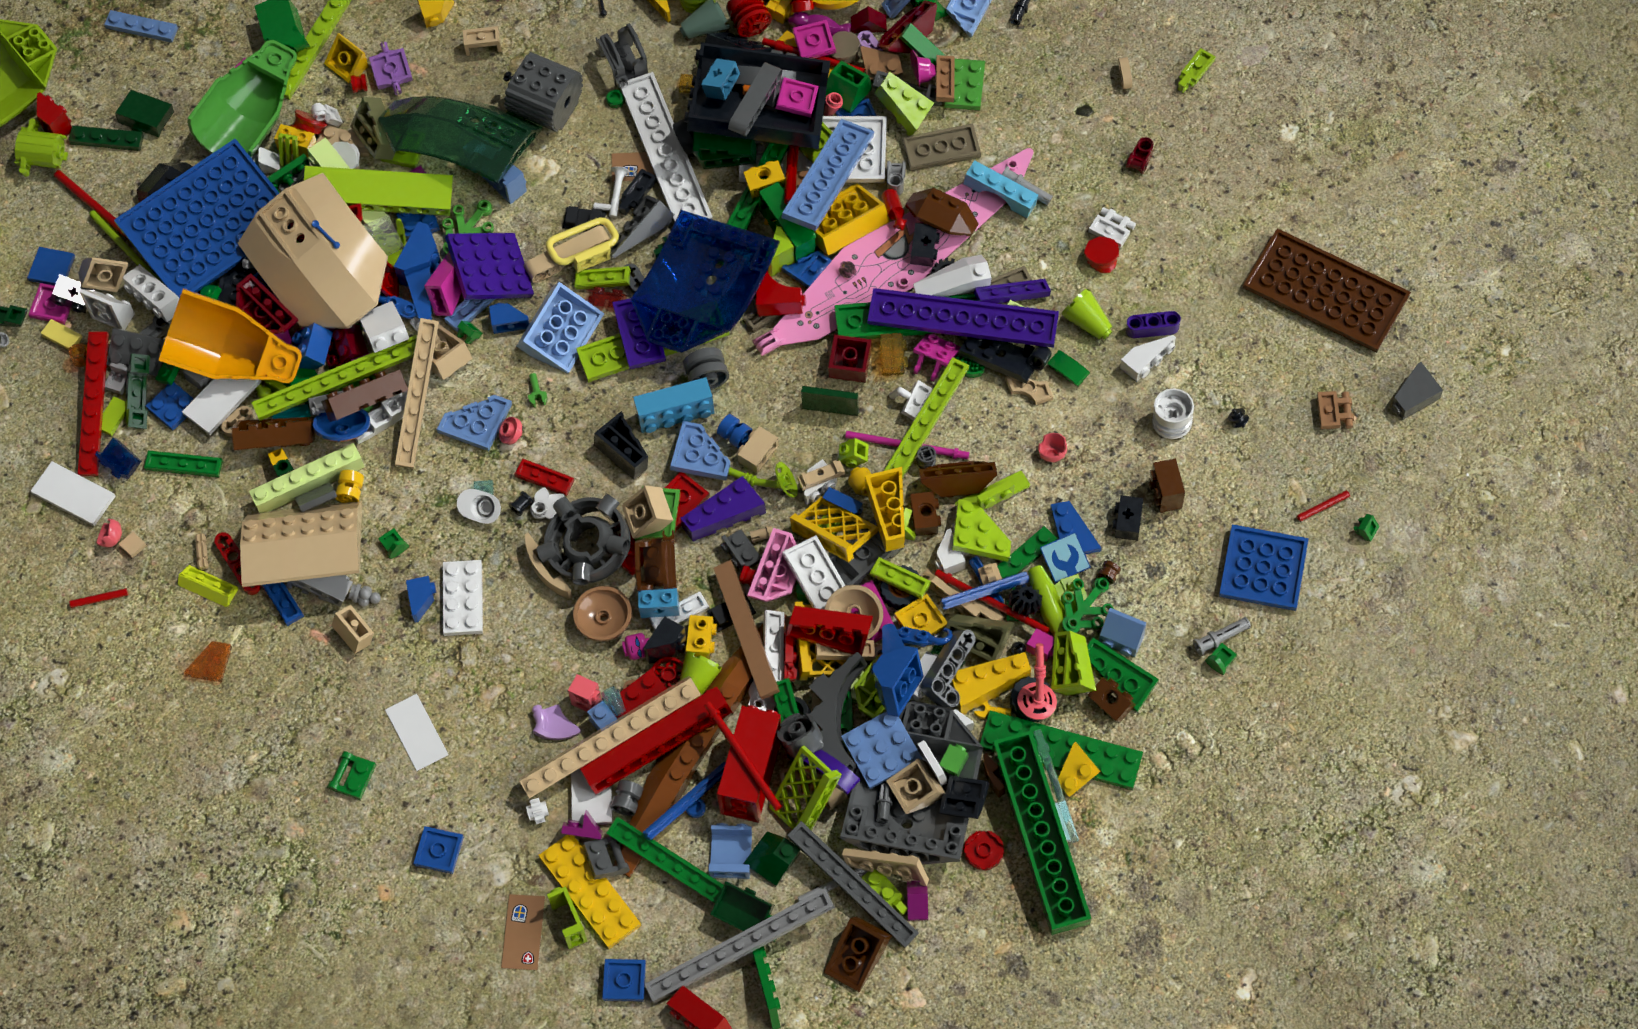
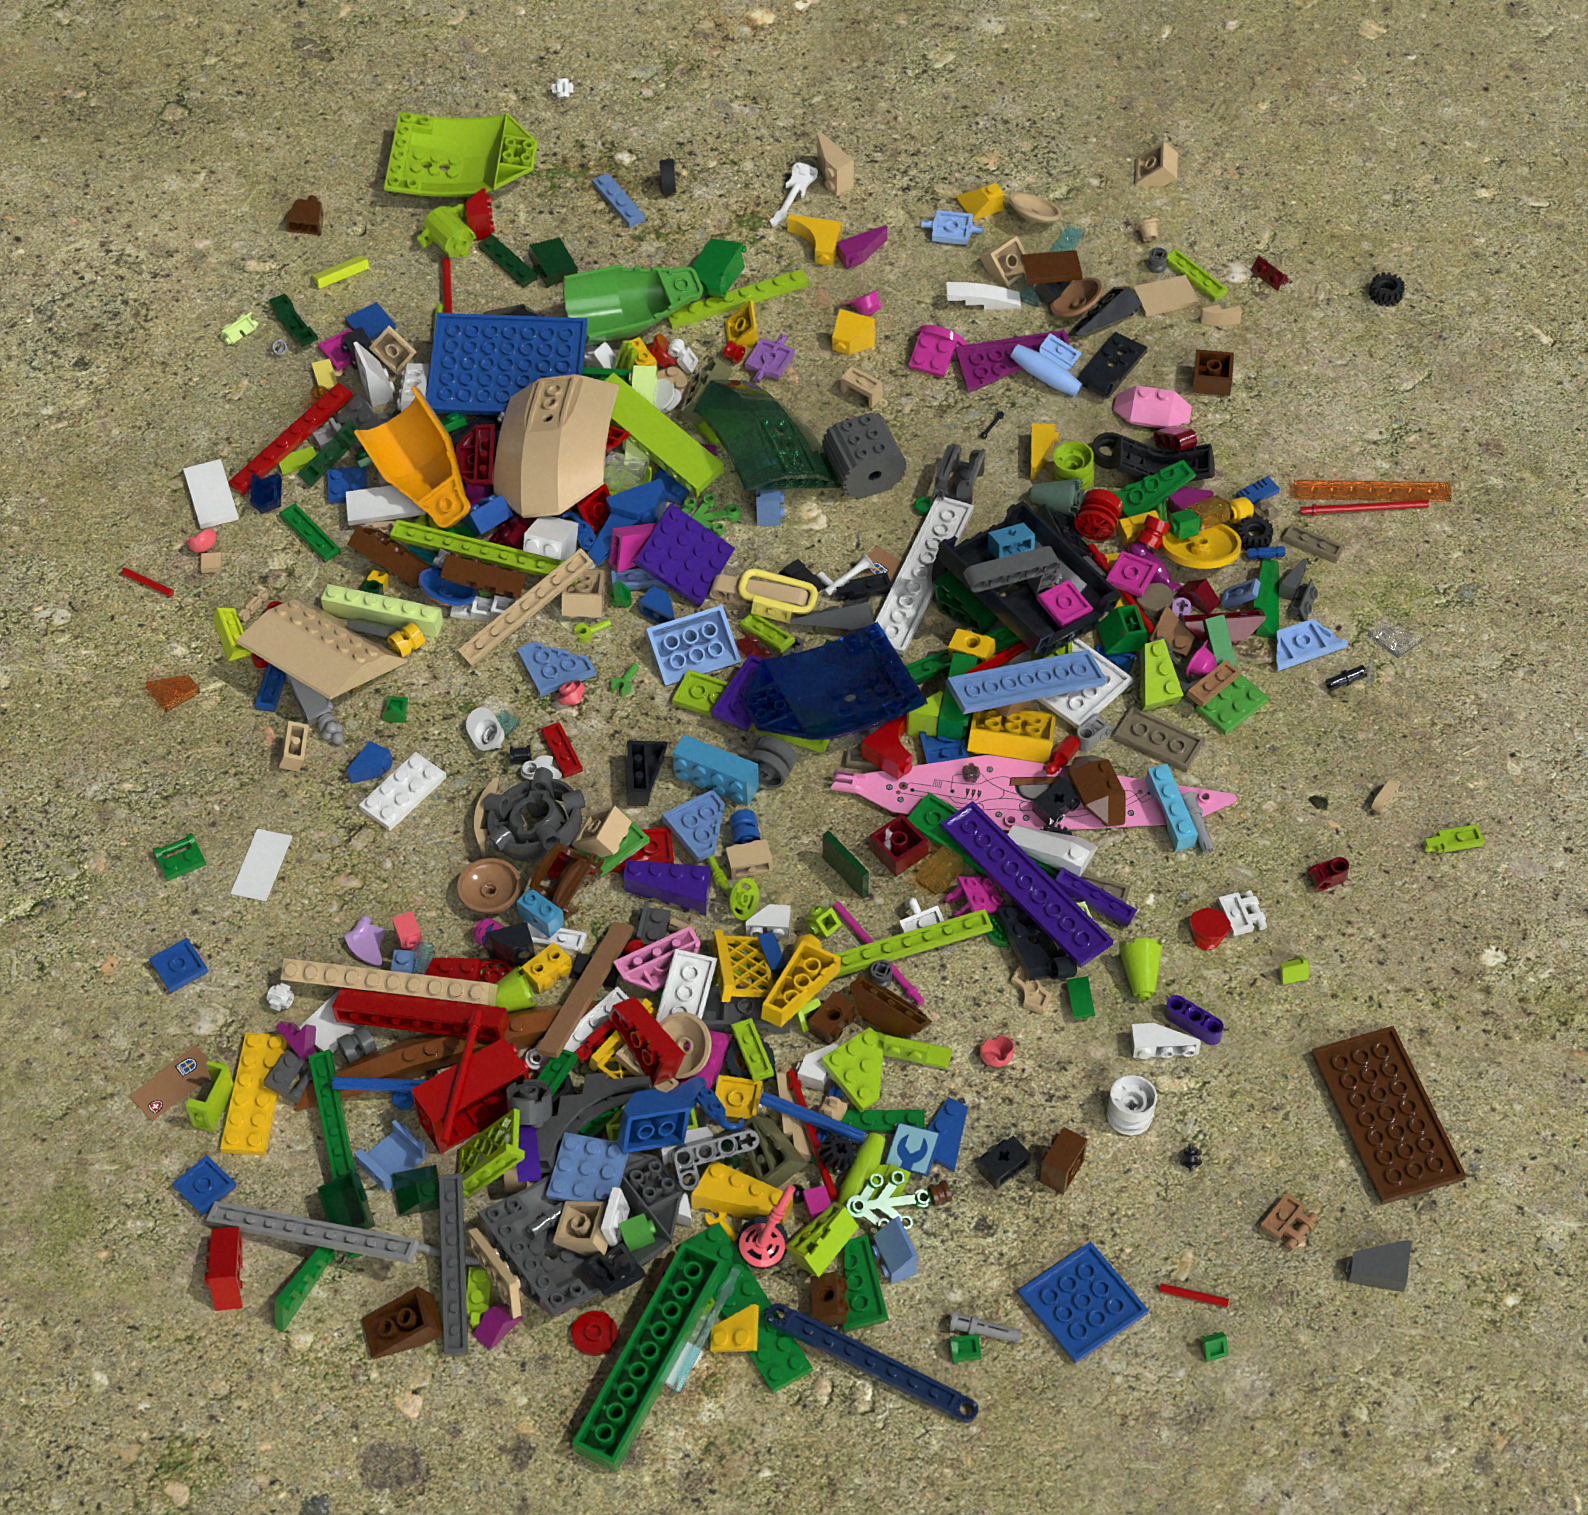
camera: 40 degrees right, 10 degrees down
blue hinge [312,220,340,249] -> none
tan piece [797,460,845,491] -> none
coral cone [823,92,843,116] -> none
none -> lime bar [574,619,612,643]
none -> dark blue plate [766,1303,979,1423]
none -> lime tile [1279,955,1309,985]

